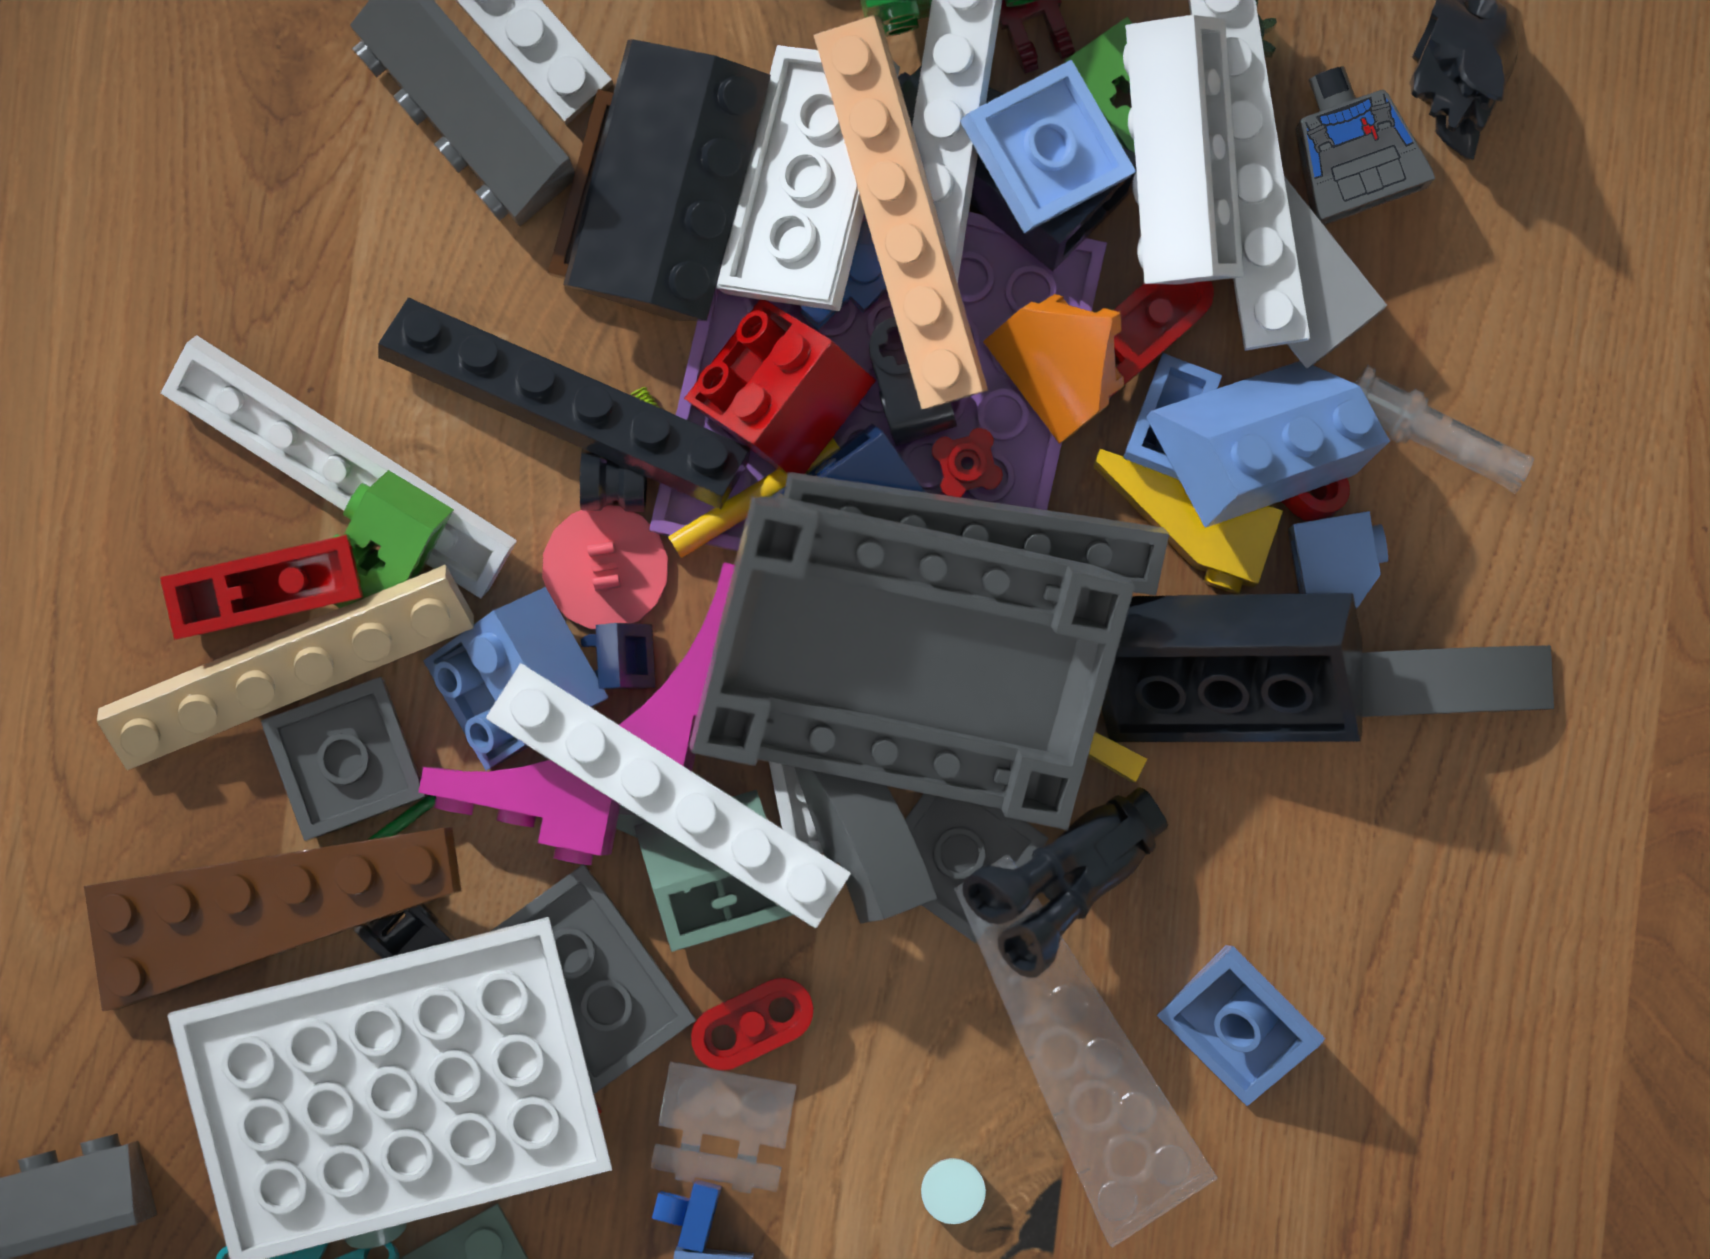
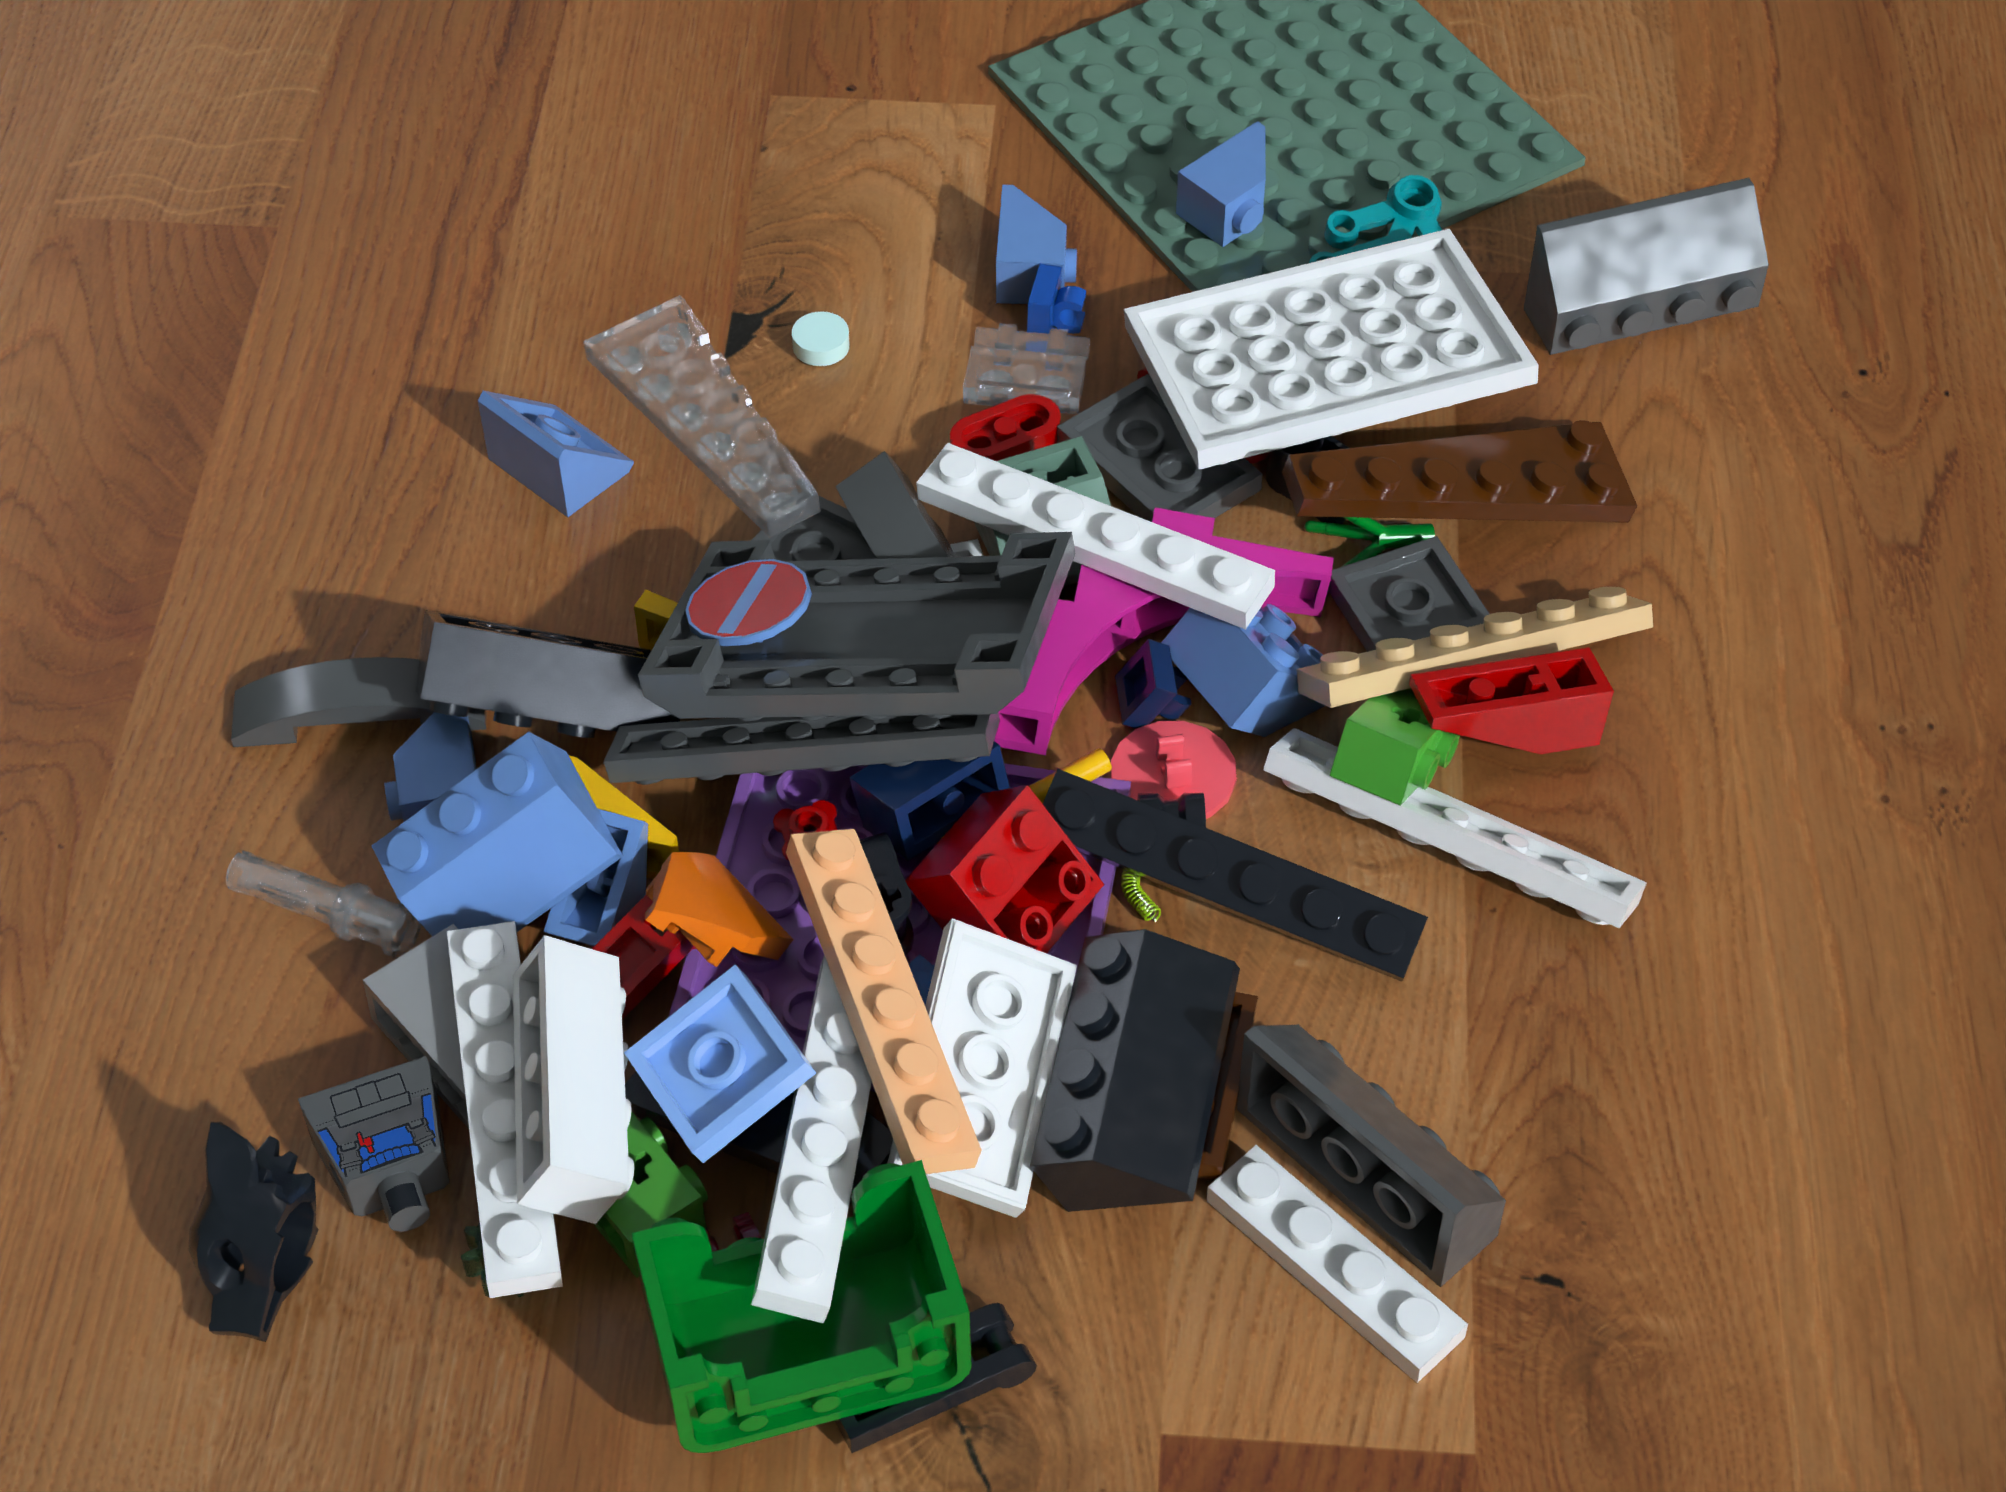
camera: 175 degrees right, 35 degrees down
black piece [962,787,1168,978] -> none
none -> red piece [685,559,812,646]

